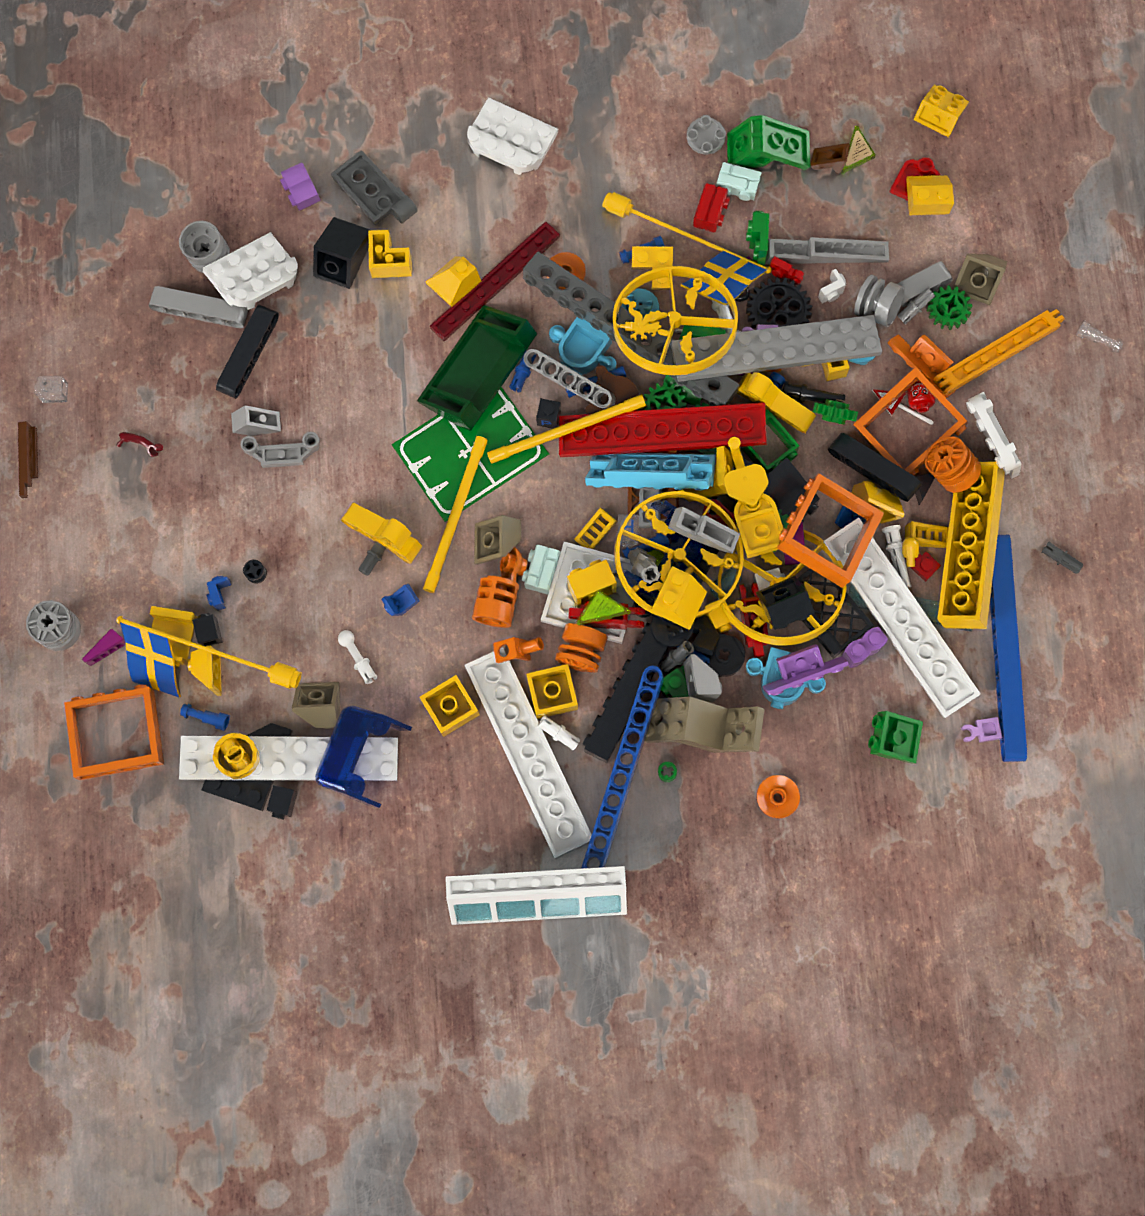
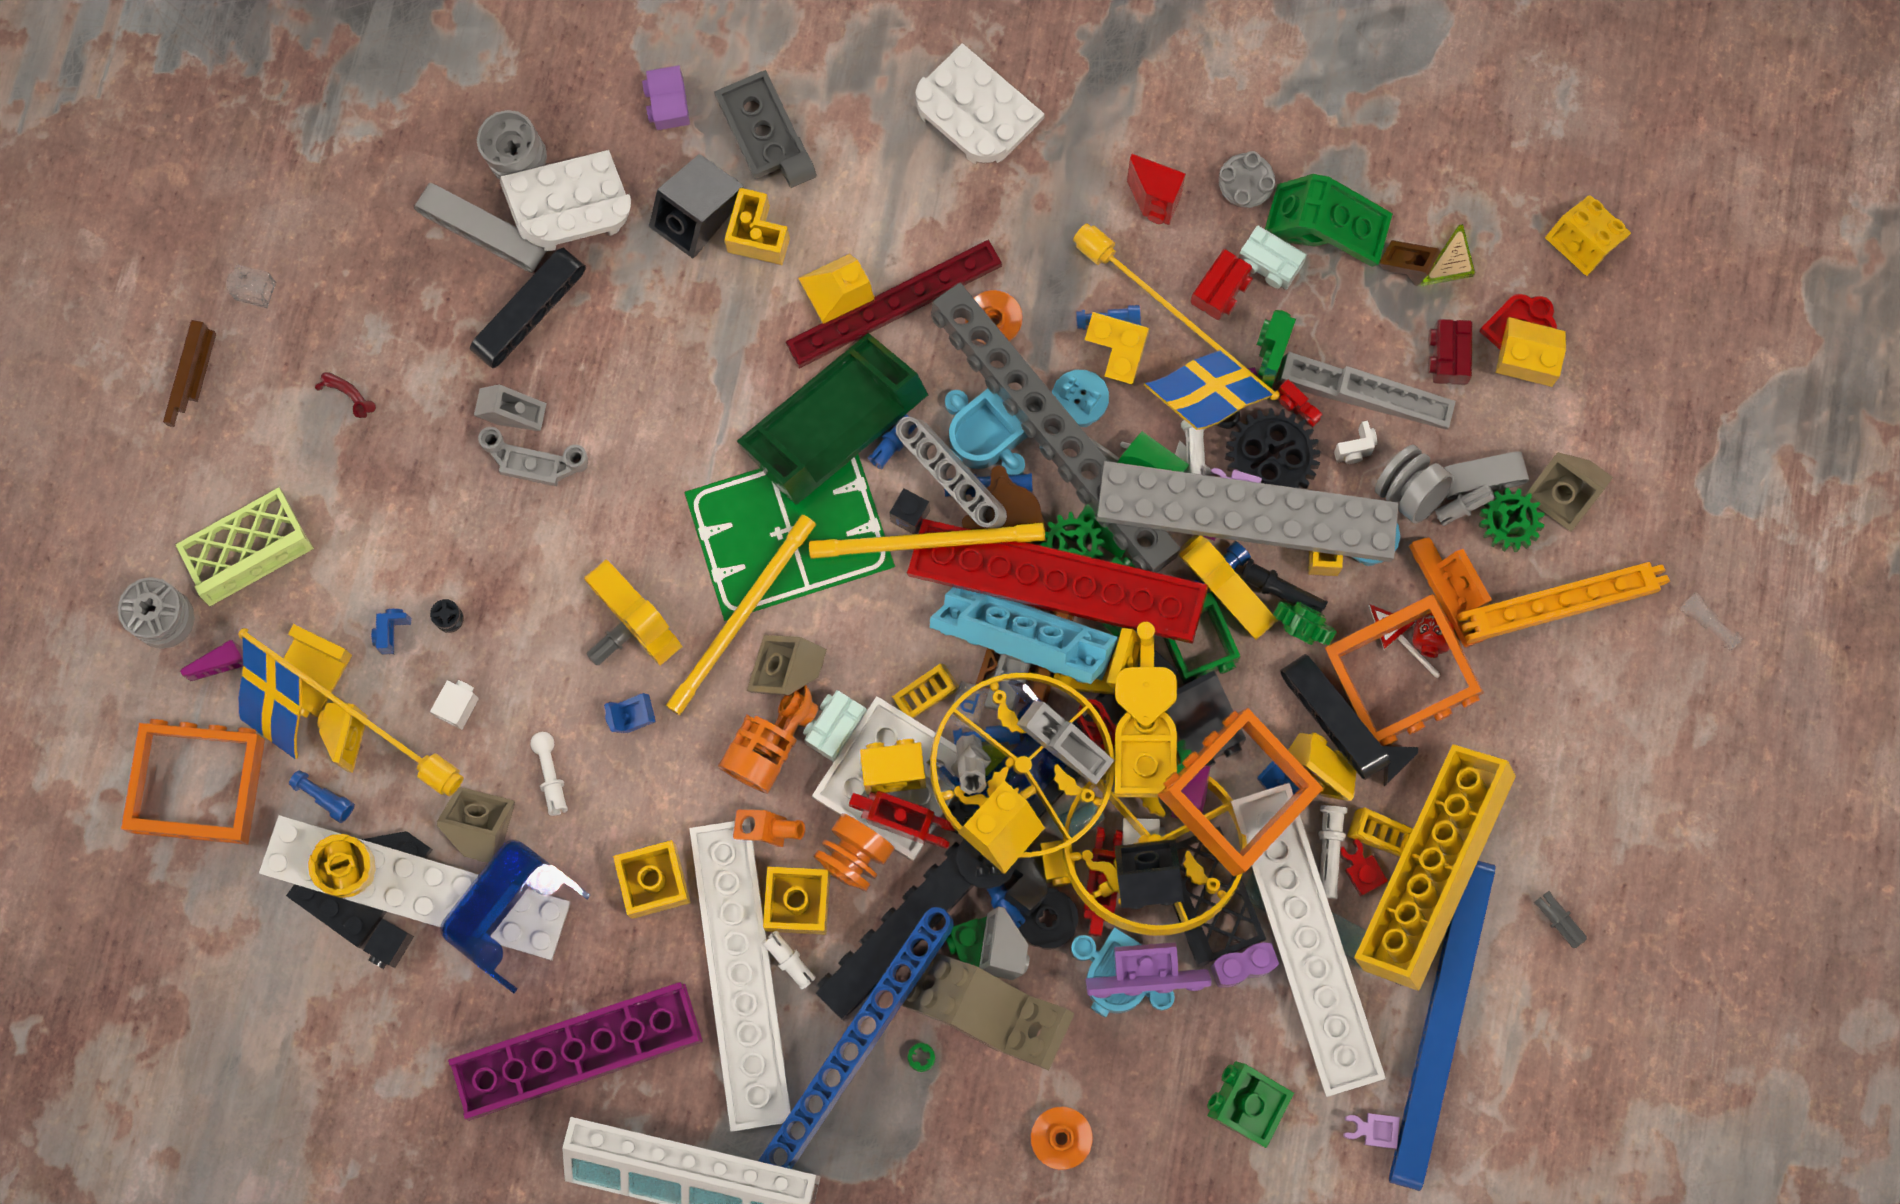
camera: 15 degrees right, 0 degrees up
black brick [192,613,223,646] -> none
clear neon green tile [576,589,631,626] -> none
yellow piece [613,266,738,375] -> none
dark grey axle [659,641,694,673] -> none
yellow cylinder [902,537,919,567] -> none
orange wheel [925,436,982,493] -> none
white plate [966,392,1021,479] -> none
none -> yellowish green fence [175,487,314,606]
none -> white brick [430,680,479,730]
none -> magenta tile [448,982,703,1121]
none -> red slope [1127,154,1186,225]
none -> dark red brick [1428,319,1472,385]

